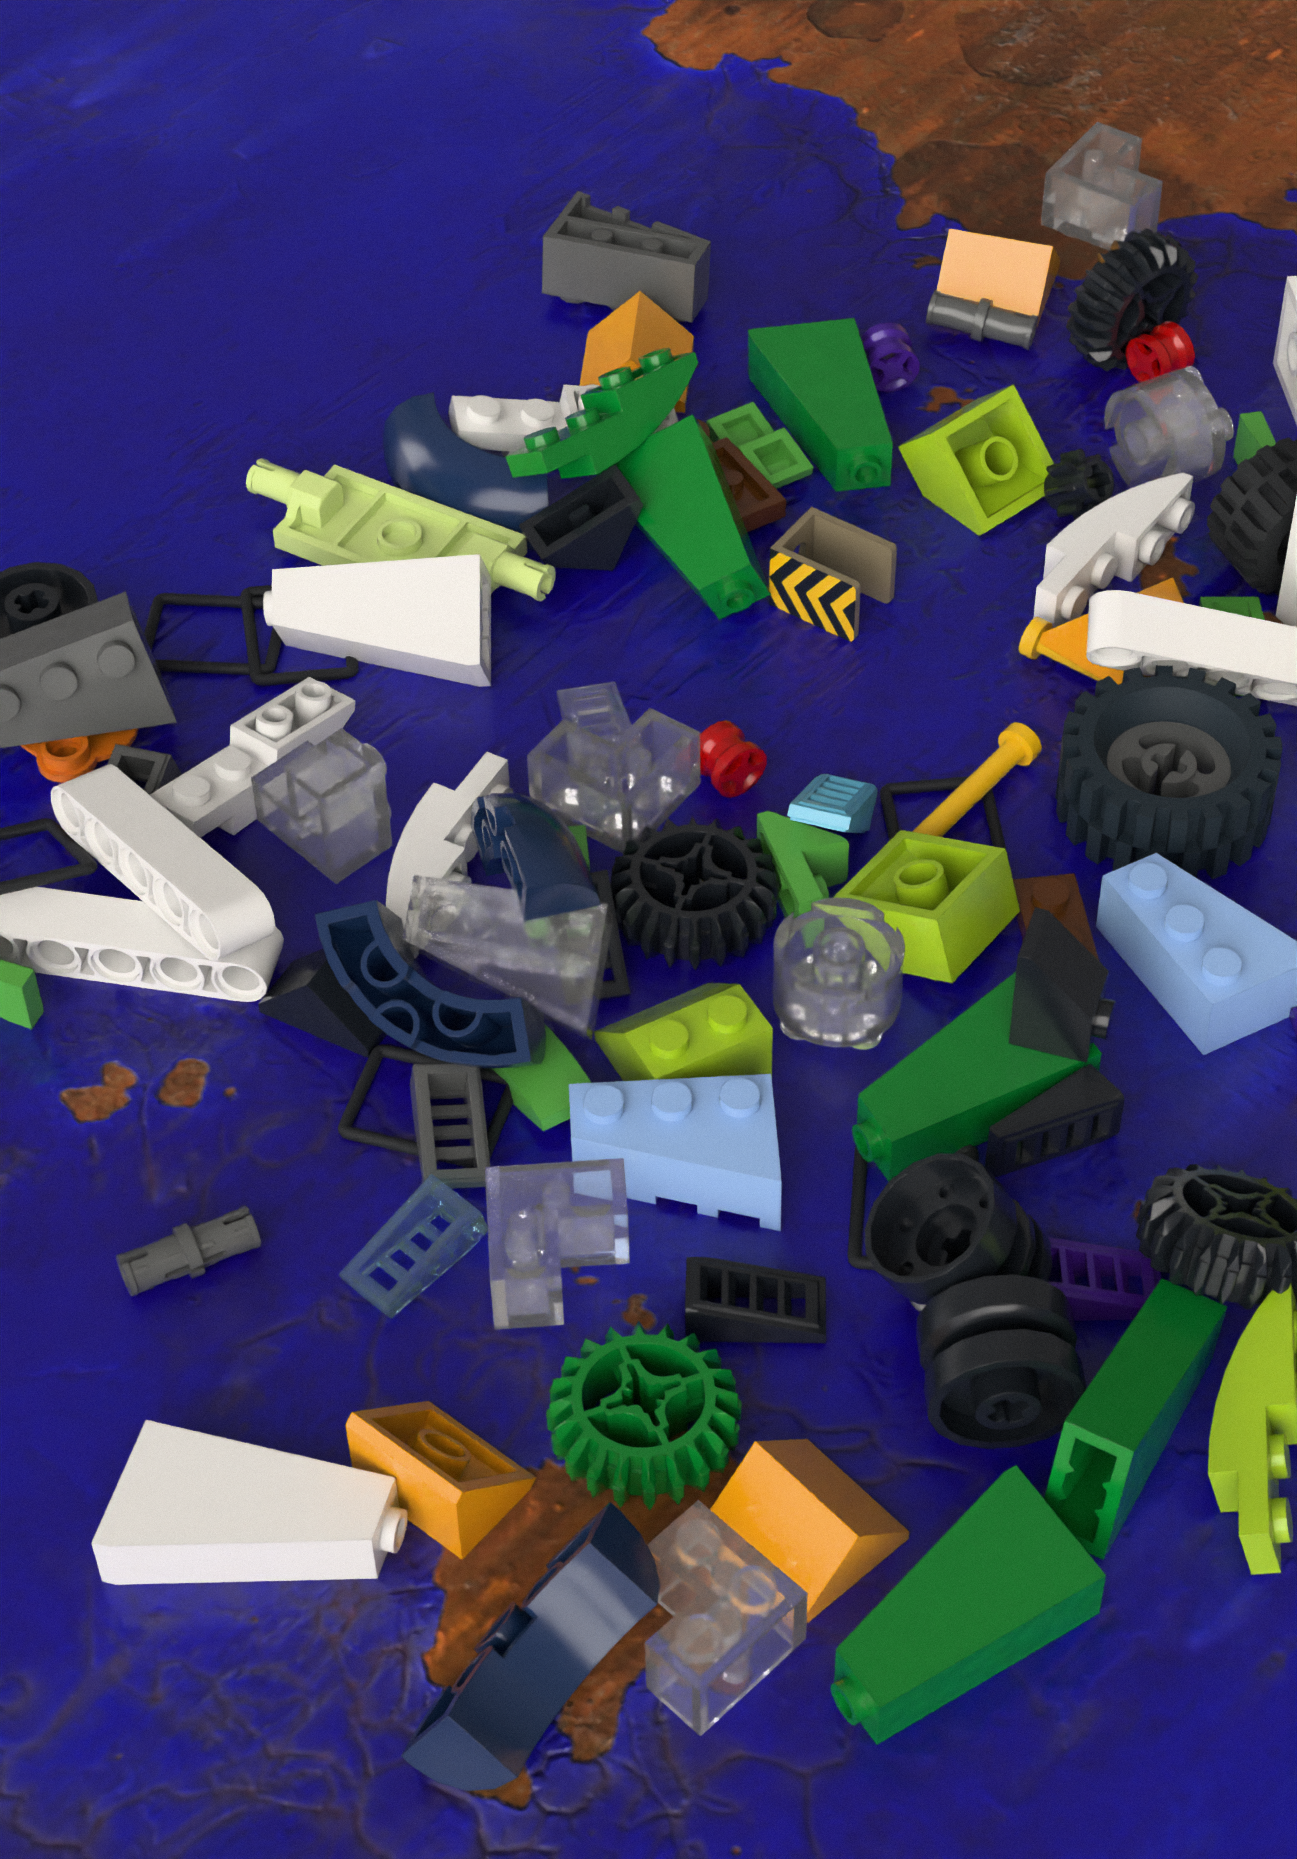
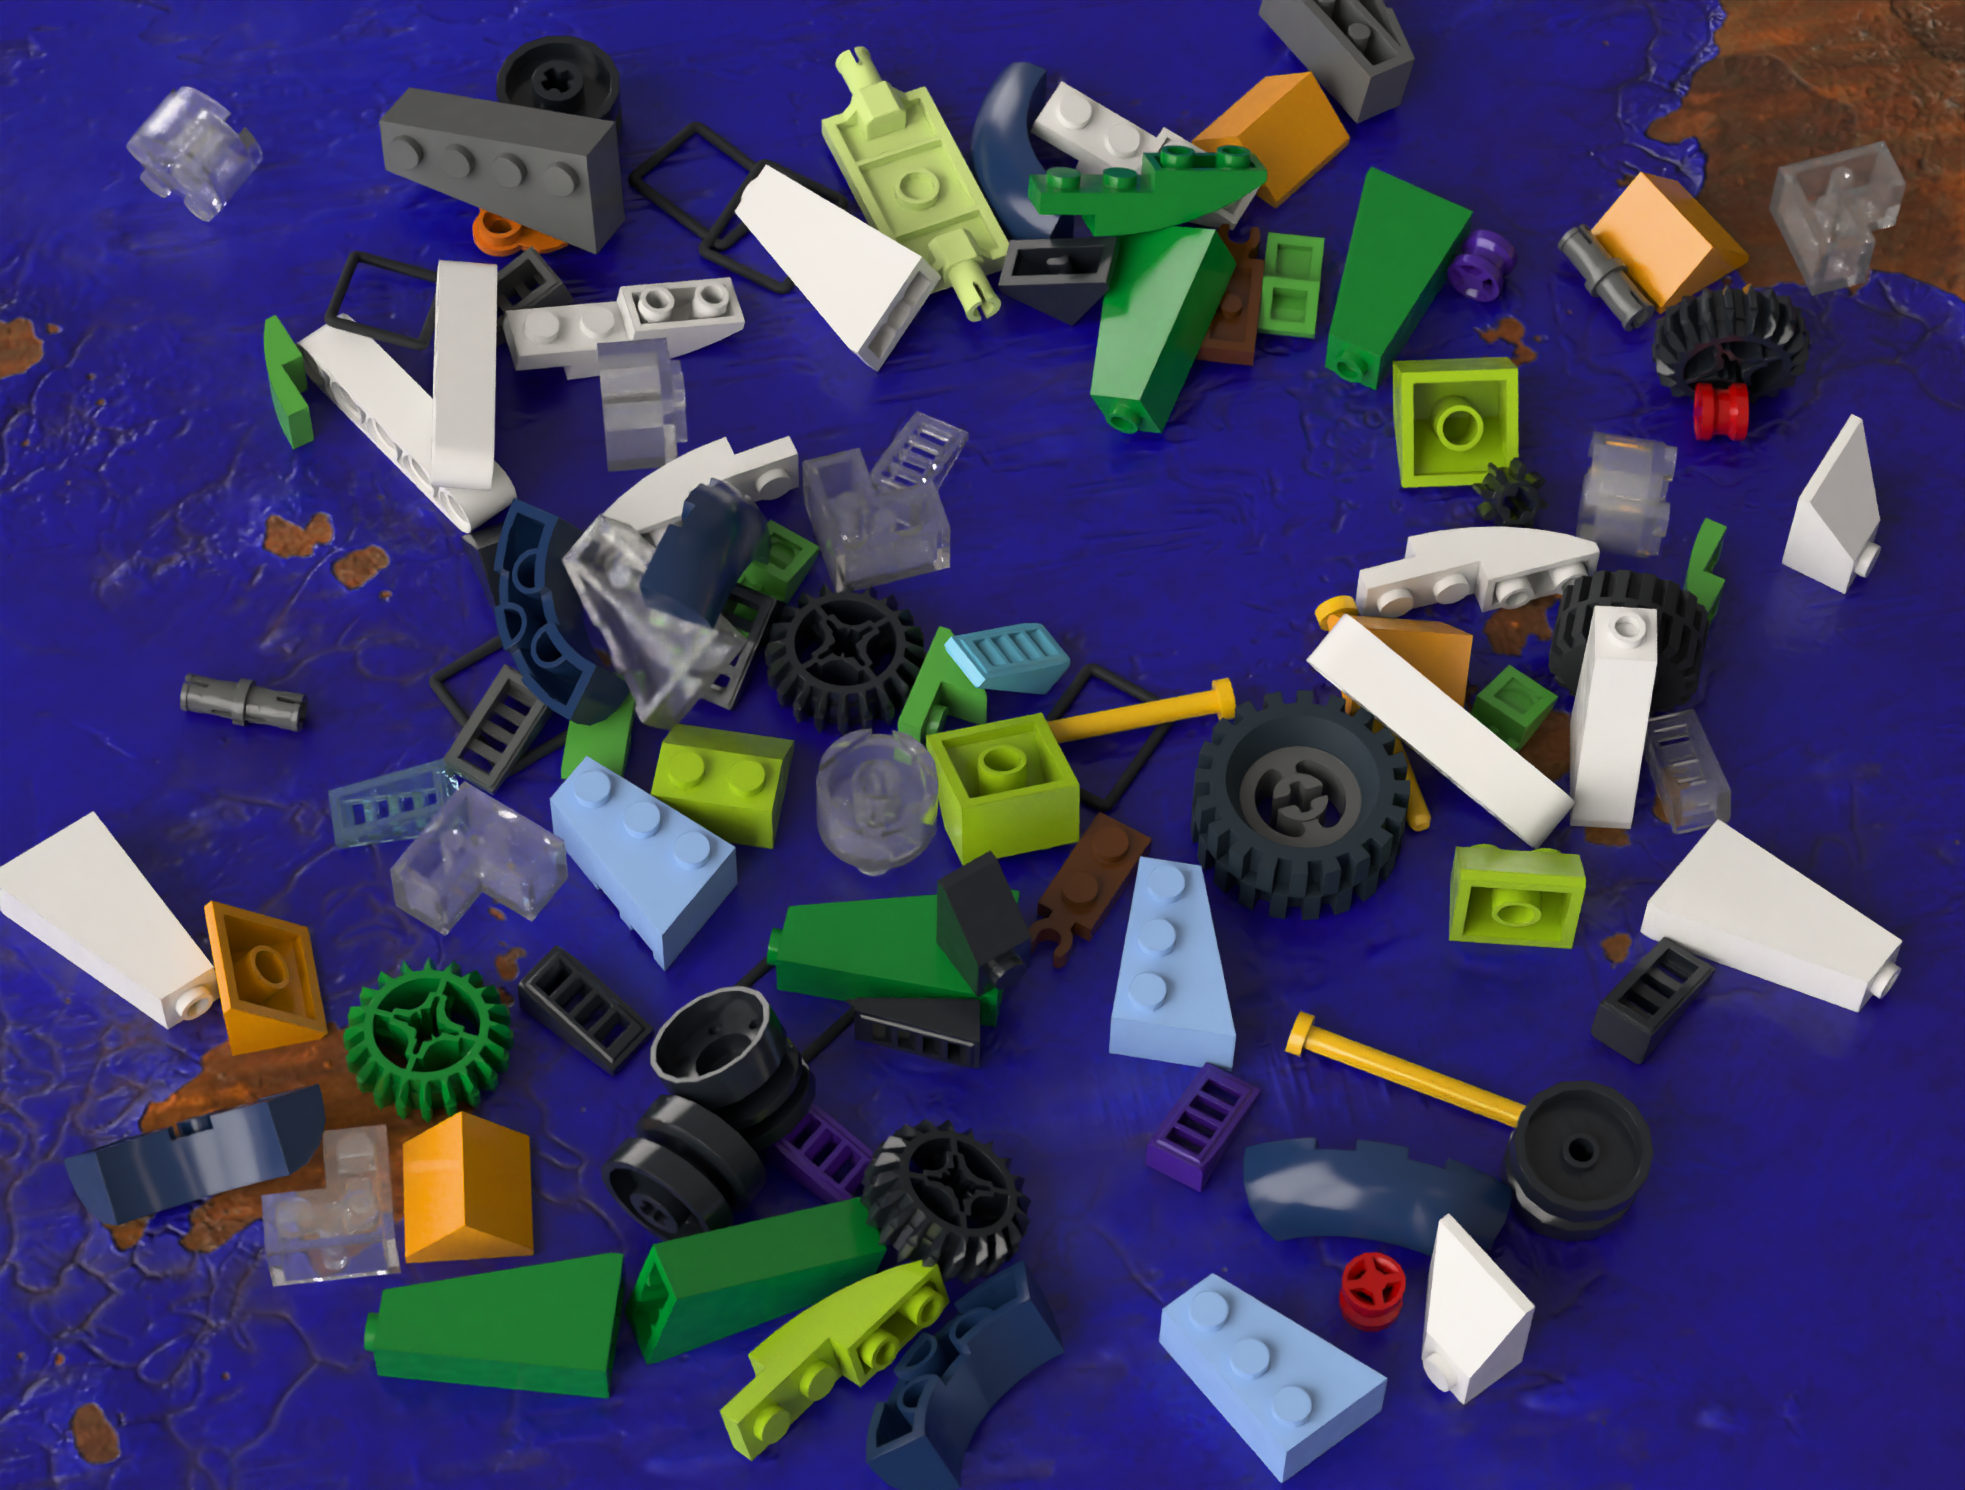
camera: 35 degrees right, 10 degrees up
red wheel [690,720,767,798] -> none
piece [769,506,897,642] -> none

